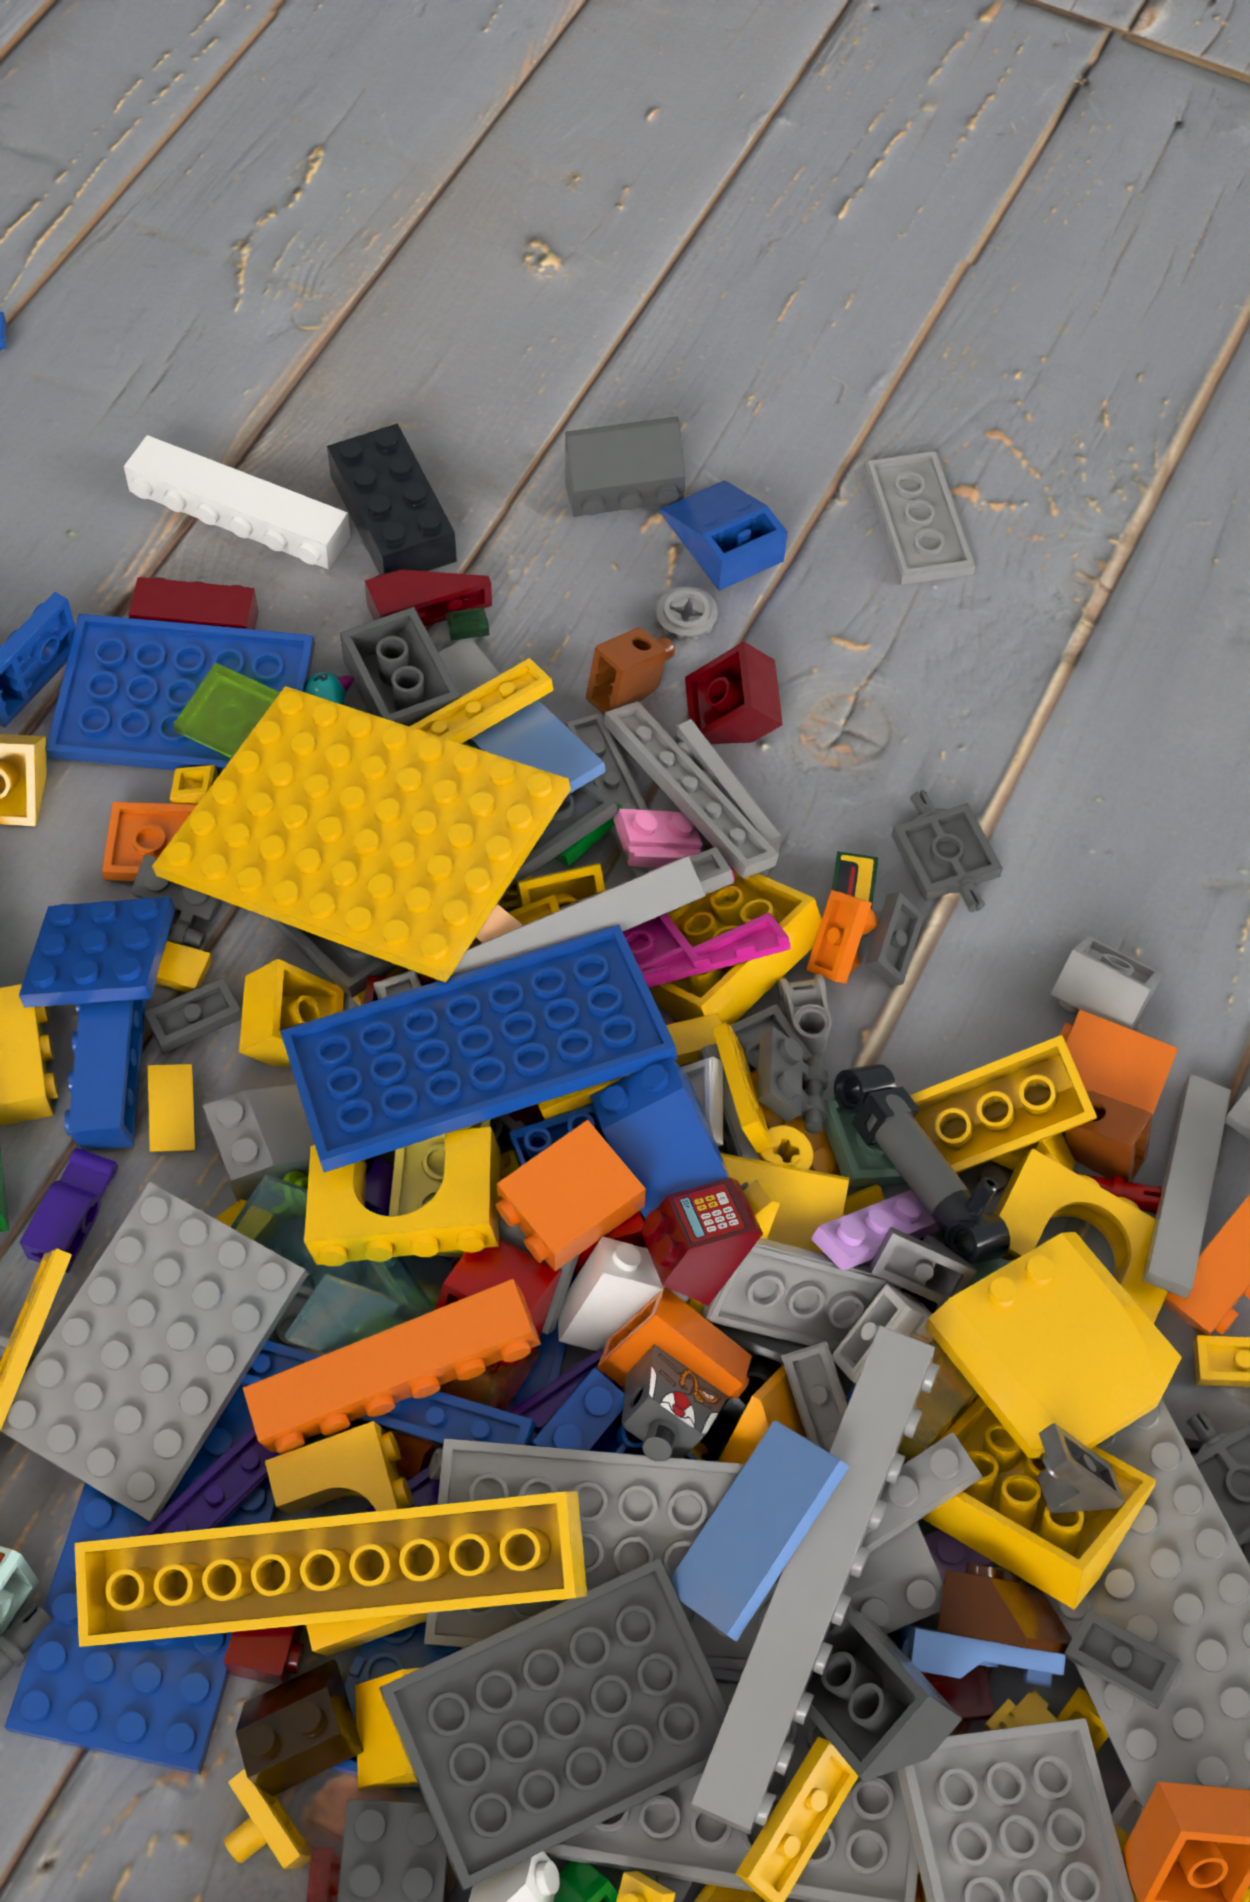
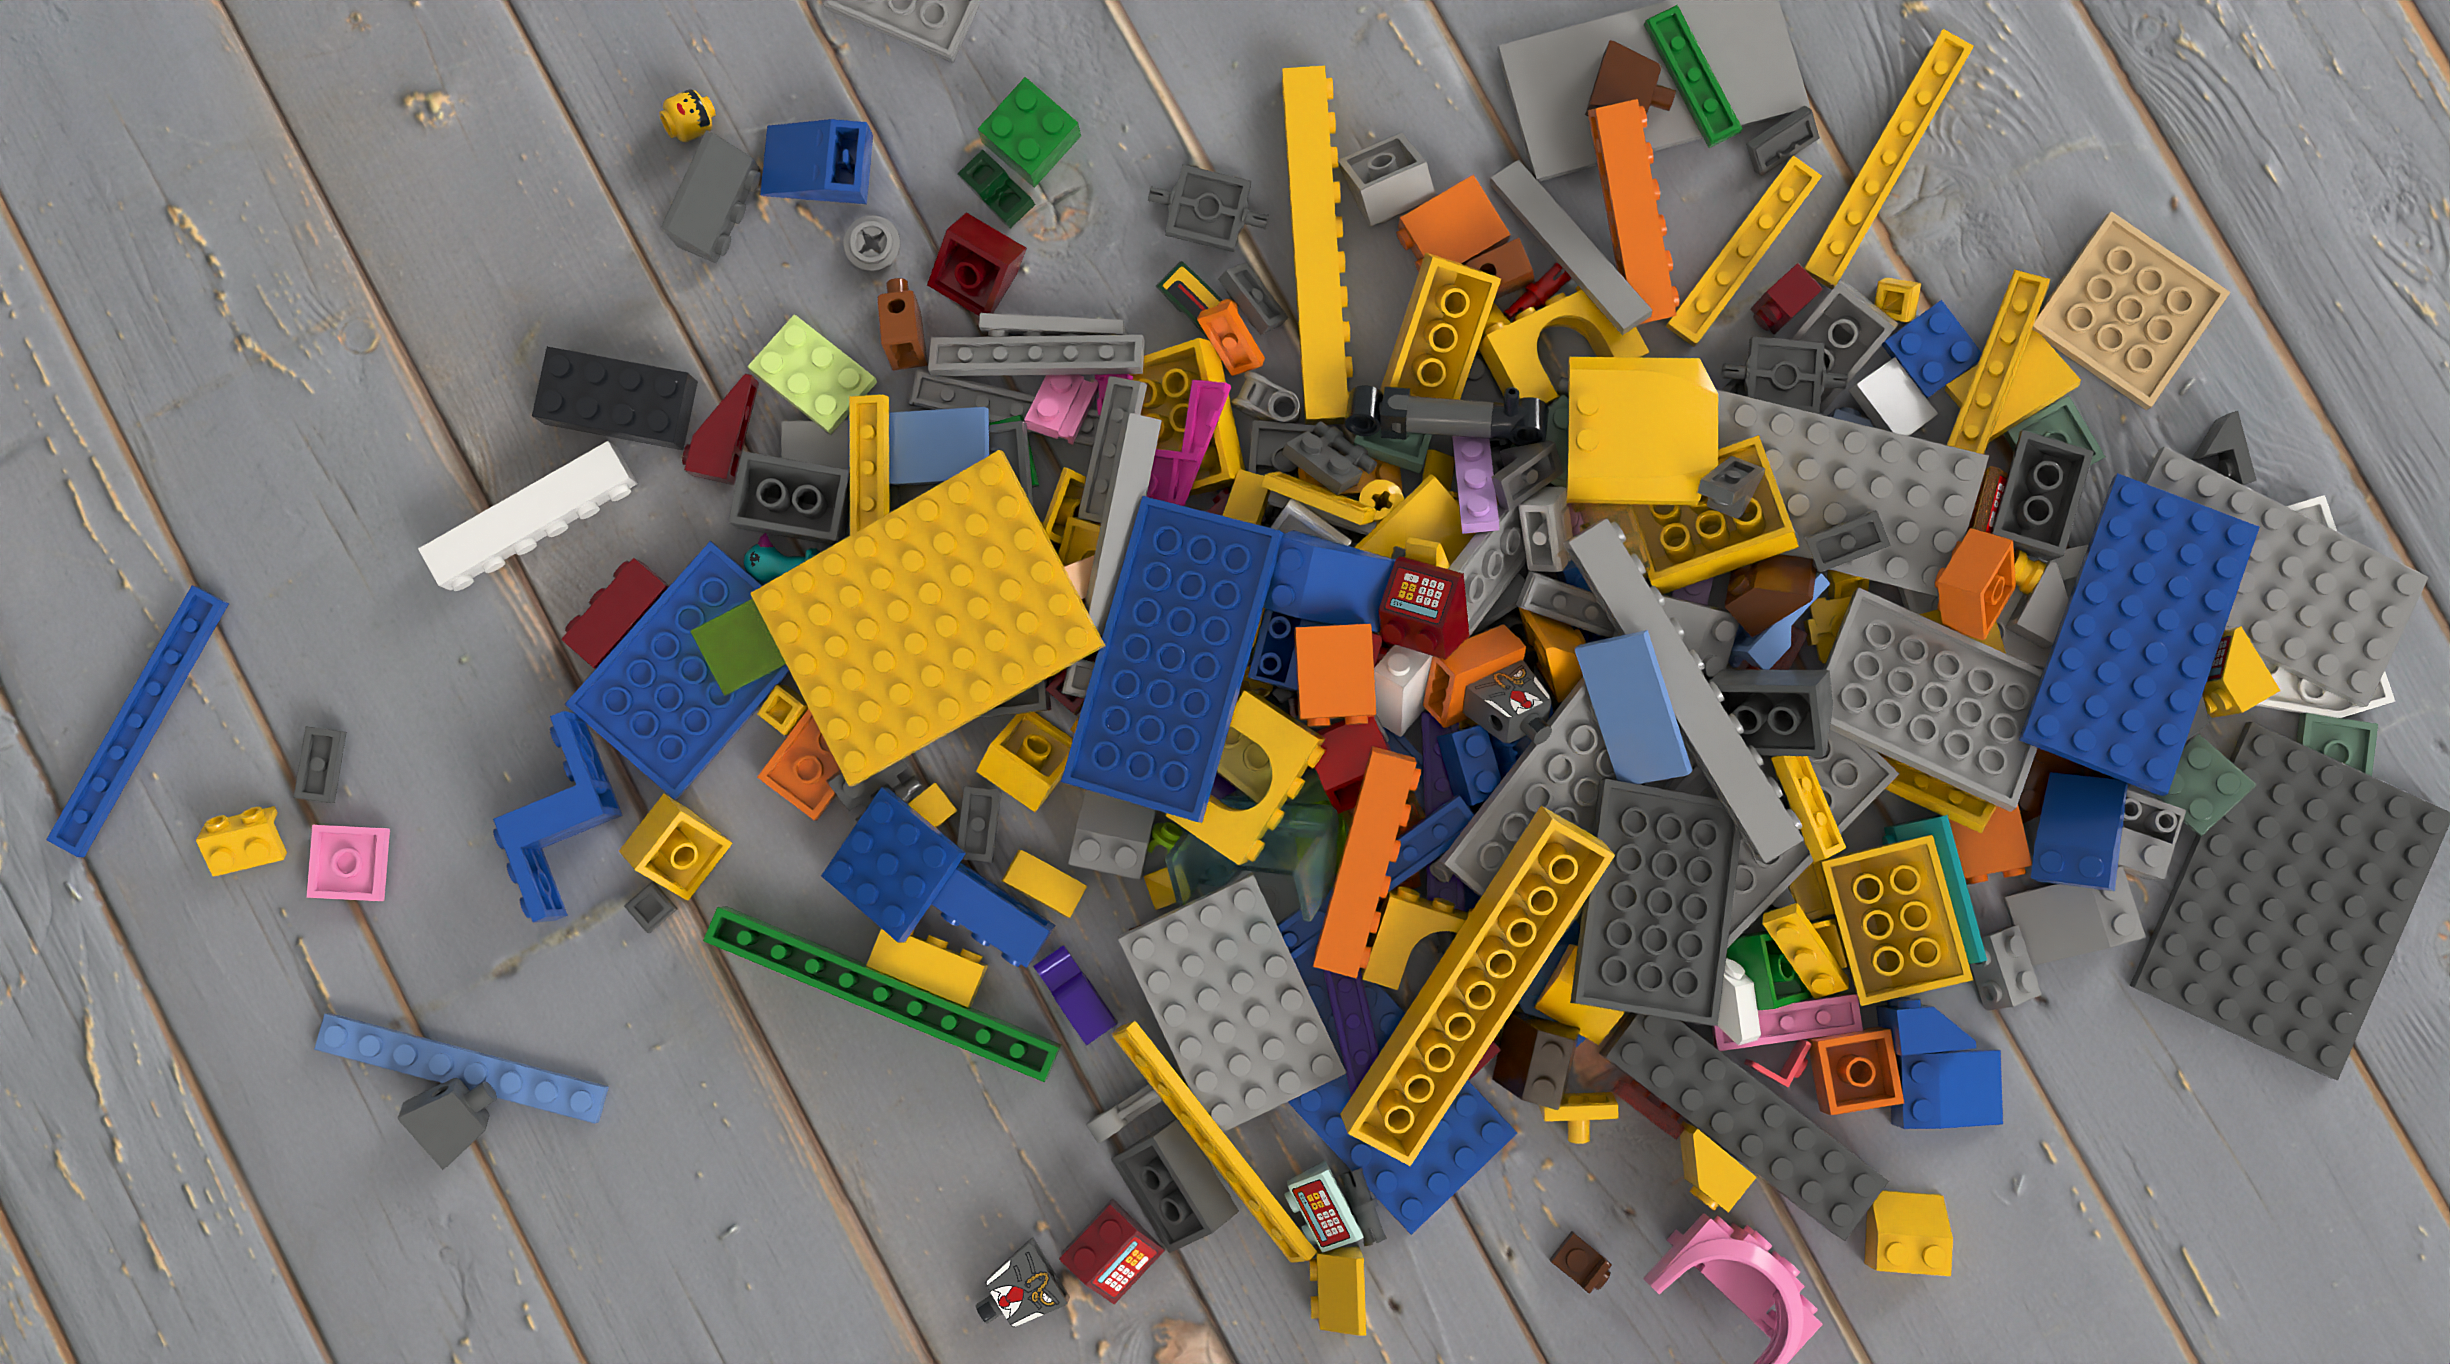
camera: 50 degrees left, 25 degrees up
clear green tile [445,607,490,641] -> none
light grey plate [862,1432,983,1553] -> none
none -> yellow head [659,89,716,142]
none -> yellowish green plate [747,314,877,435]
none -> dark green slope [957,150,1036,229]
none -> green brick [978,77,1081,188]
none -> yellow brick [1282,66,1353,425]

